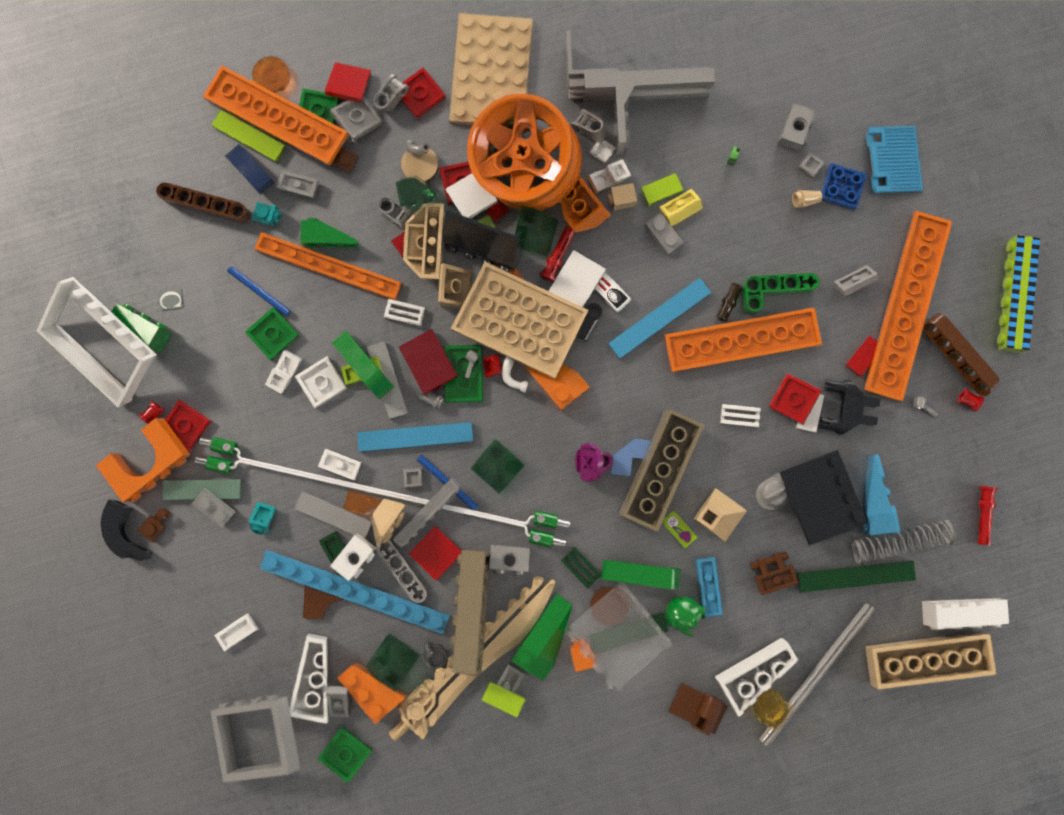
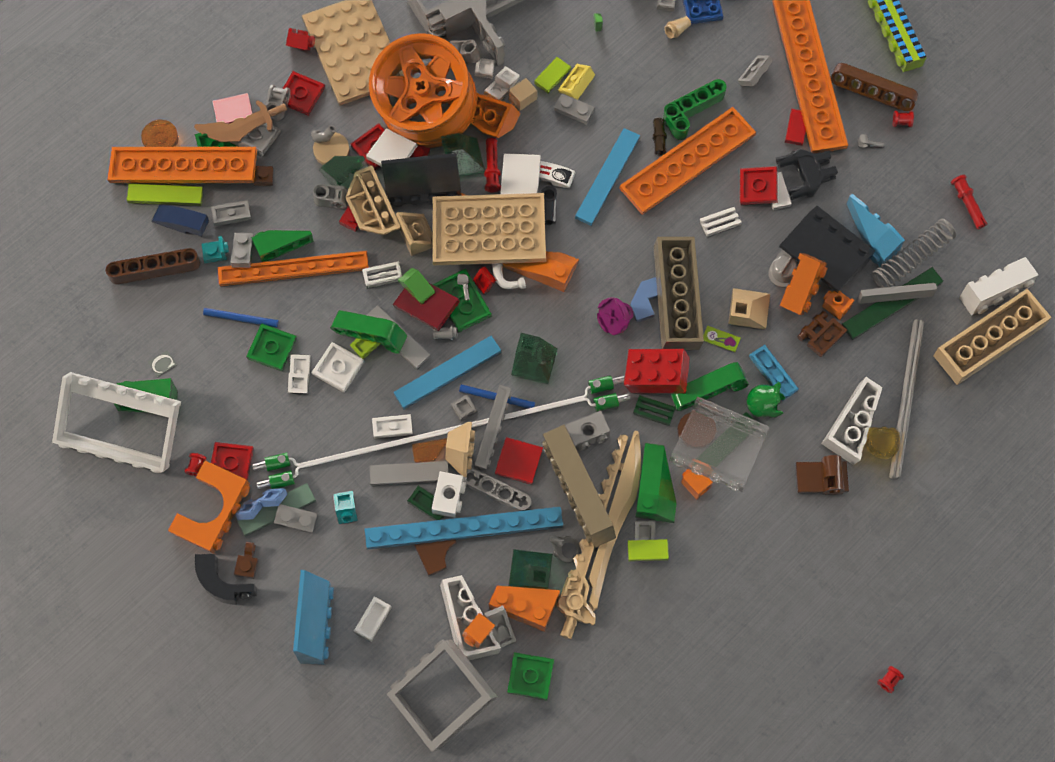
camera: 30 degrees left, 15 degrees down
none -> medium nougat sword [194,101,287,142]
none -> light grey plate [231,233,254,268]
none -> medium blue tile [235,488,288,520]
none -> red brick [286,28,315,51]
none -> dark azure slope [293,570,334,665]
none -> bright green slope [398,268,435,304]
none -> orange brick [462,612,495,648]
none -> red brick [624,349,690,393]
none -> orange wedge [780,253,828,315]
none -> orange brick [822,290,855,320]
none -> light grey tile [858,283,937,304]

